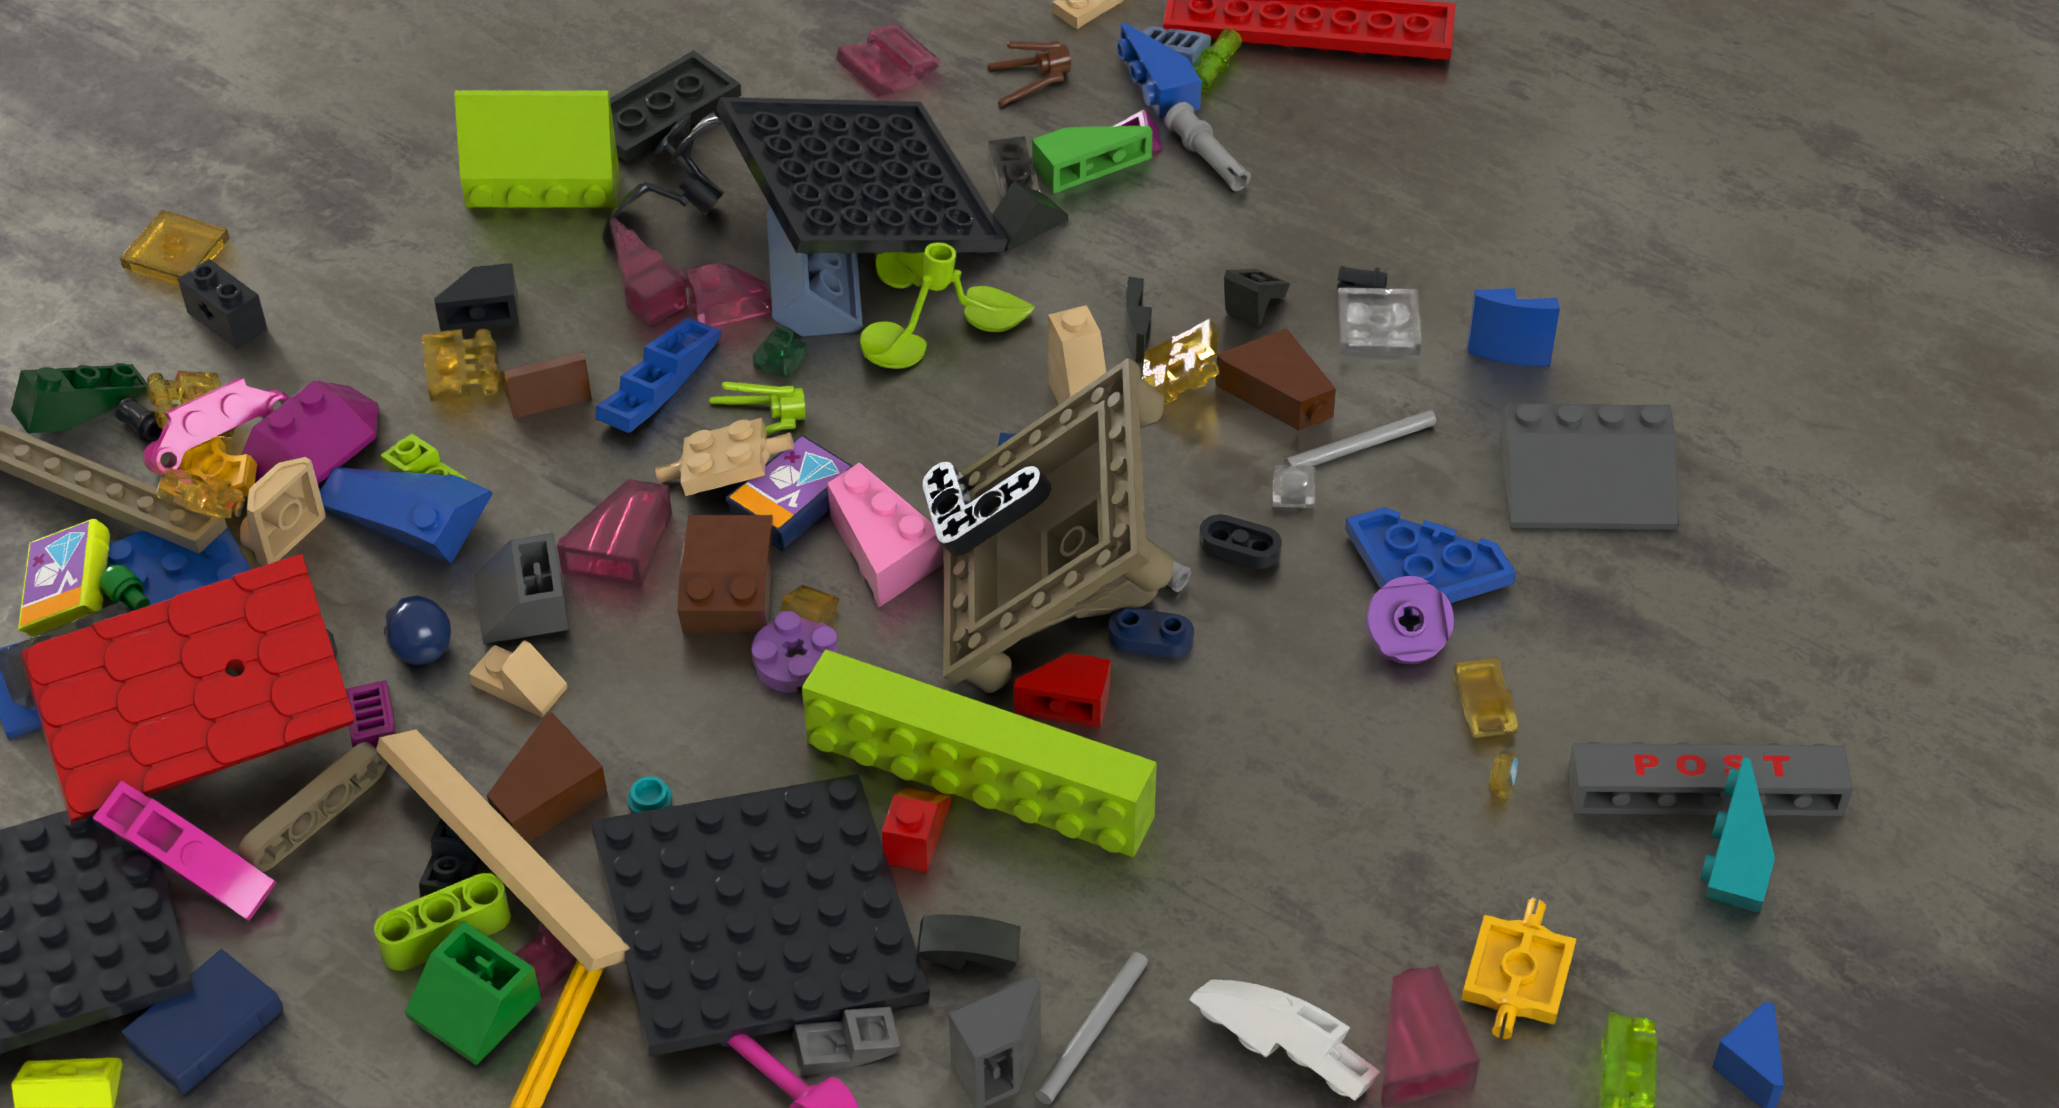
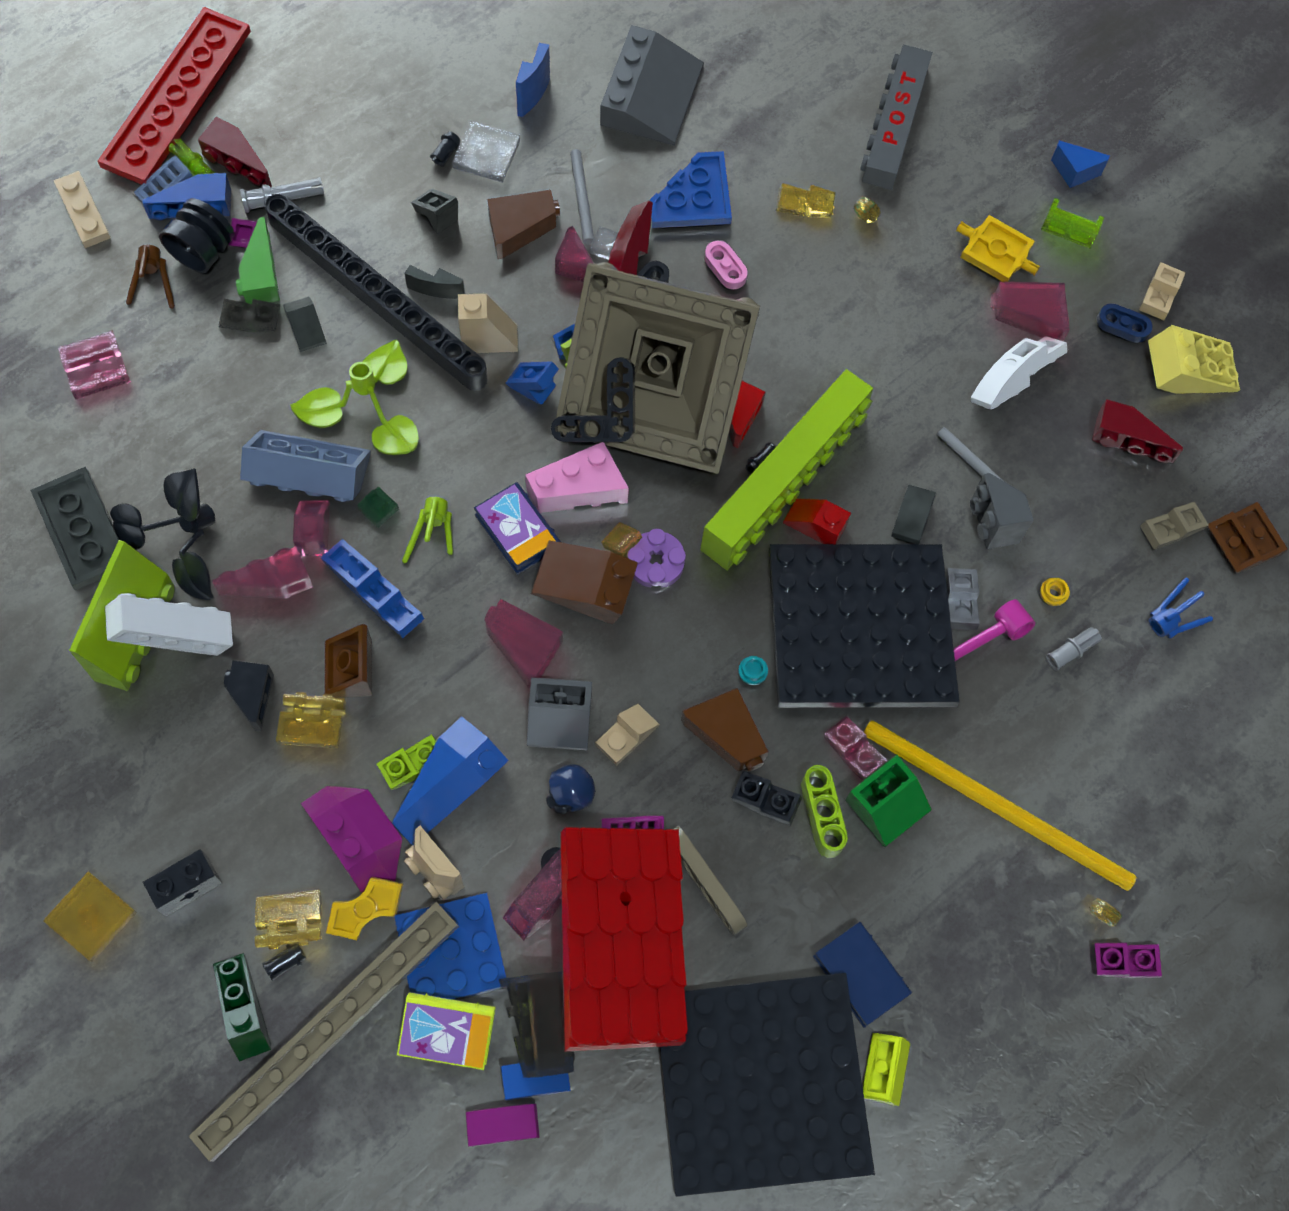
camera: 80 degrees left, 20 degrees up
dark pink slope [93,780,276,921] -> none
green cylinder [100,565,150,610] -> none
plate [143,378,289,474] -> none
clear yellow plate [156,468,245,518] -> none
tan tile [376,729,630,972] -> none
tan plate [655,418,794,496] -> none
black plate [716,97,1008,254] -> none
clear yellow plate [1143,319,1219,404] -> none
medium lavender plate [1365,576,1454,664] -> none
teal slope [1699,757,1775,913] -> none
none -> white brick [105,593,233,656]
none -> black wheel [159,198,235,273]
none -> slope [198,117,272,188]
none -> black beam [264,194,488,391]
none -> clear pink slope [555,226,594,282]
none -> dark red slope [608,200,653,275]
none -> bright pink plate [705,241,747,289]

